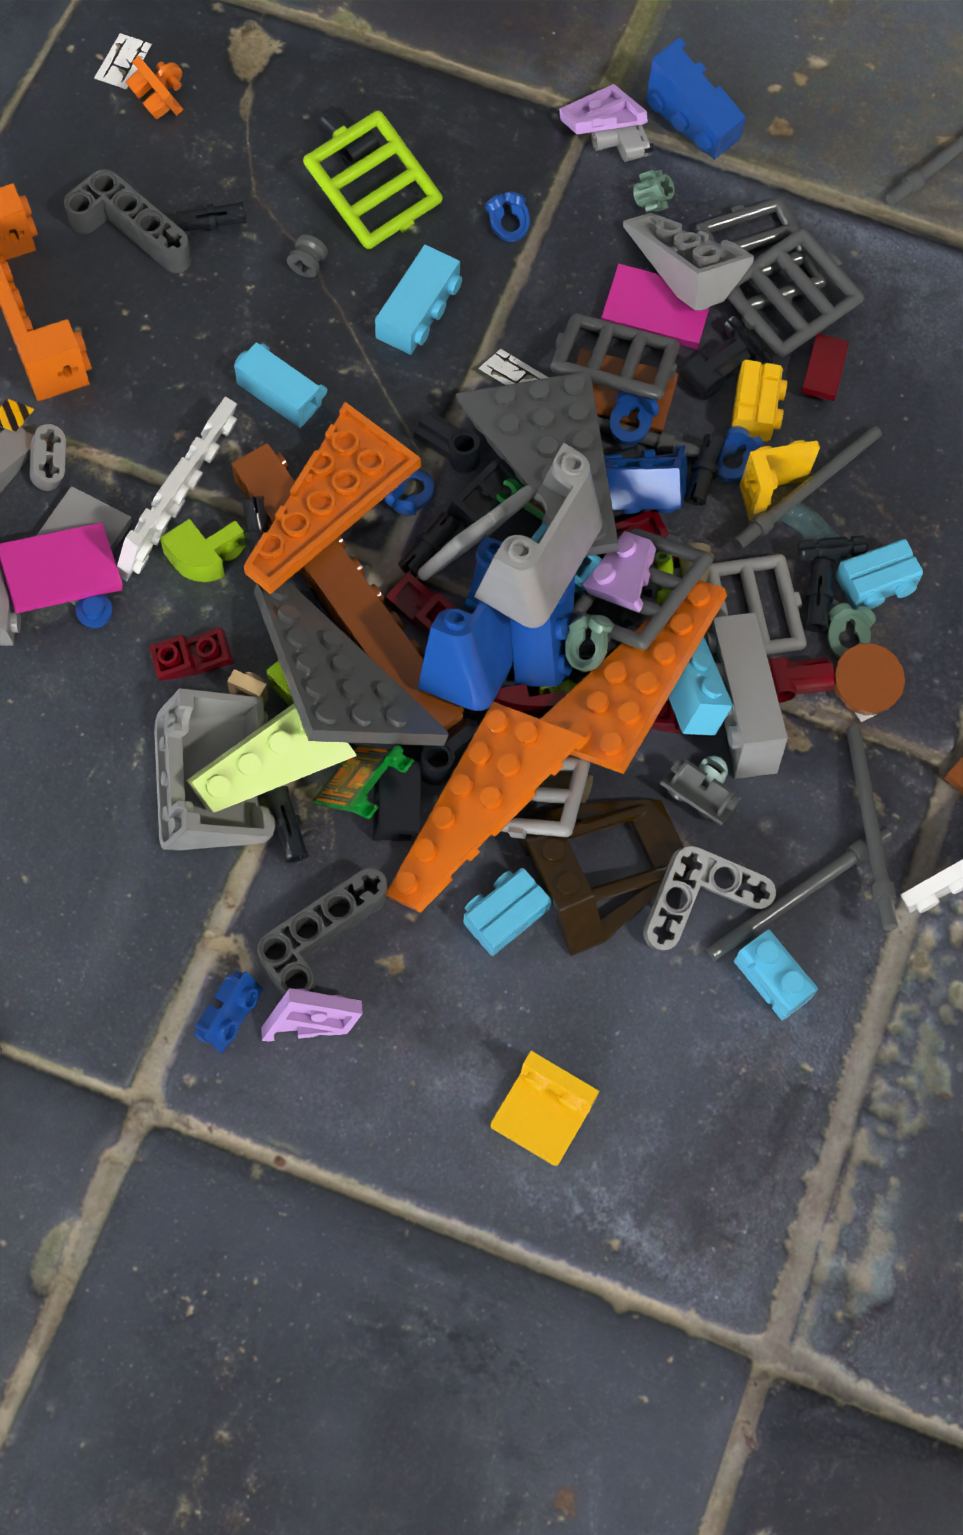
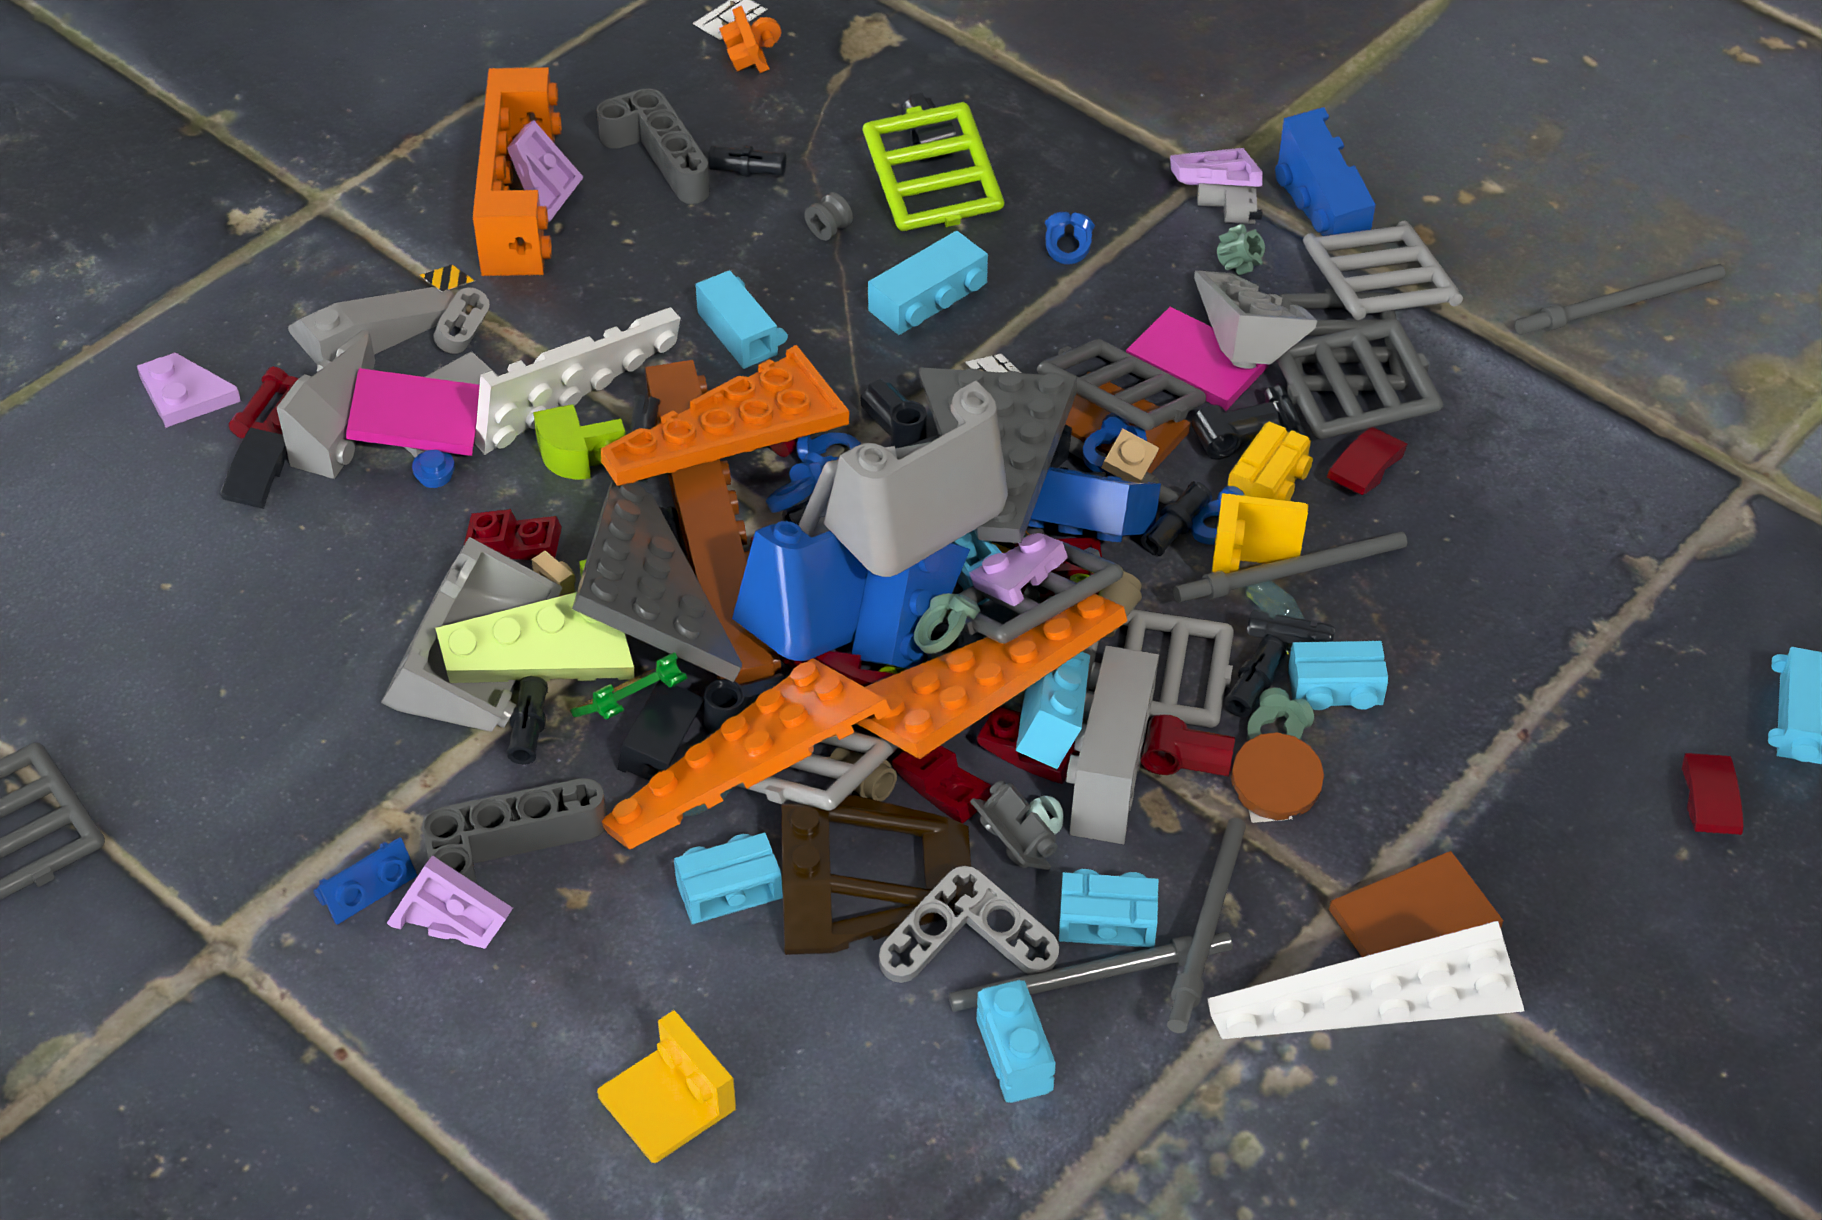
camera: 25 degrees right, 20 degrees down
none -> lavender wing [507,121,583,222]
none -> blue piece [766,462,823,513]
none -> dark red slope [892,745,992,824]
none -> medium azure brick [1059,869,1158,948]
none -> tan plate [1101,428,1159,483]
none -> light grey bar [1303,221,1463,320]

